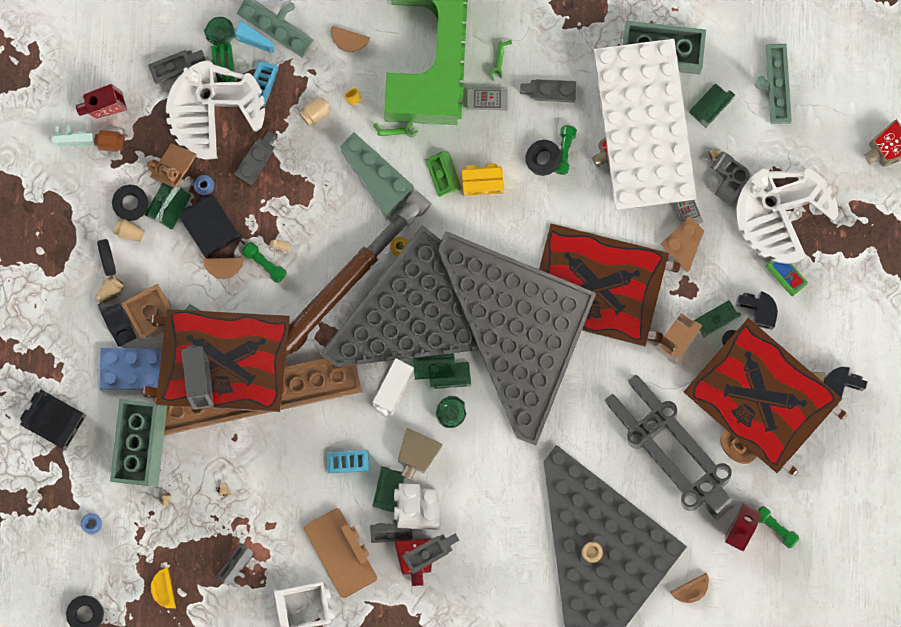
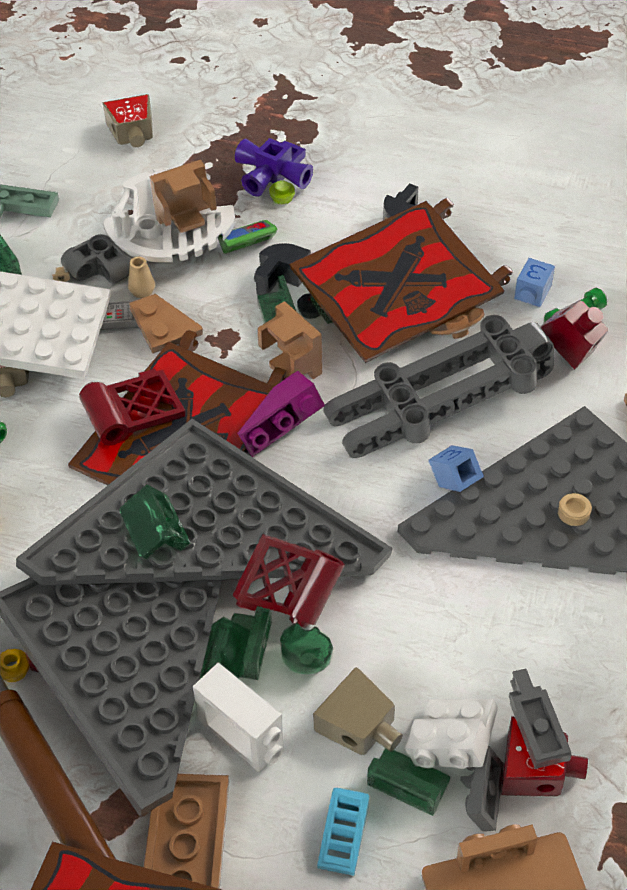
camera: 70 degrees left, 30 degrees down
none -> dark red piece [79,368,185,445]
none -> clear green panel [119,484,191,559]
none -> tan cone [128,256,155,298]
none -> medium nougat panel [150,160,217,233]
none -> dark red piece [233,534,345,628]
none -> dark purple brick [235,138,313,197]
none -> magenta slope [237,371,325,457]
none -> lime plate [269,180,295,204]
none -> medium blue brick [428,445,484,492]
none -> medium blue brick [514,258,555,307]

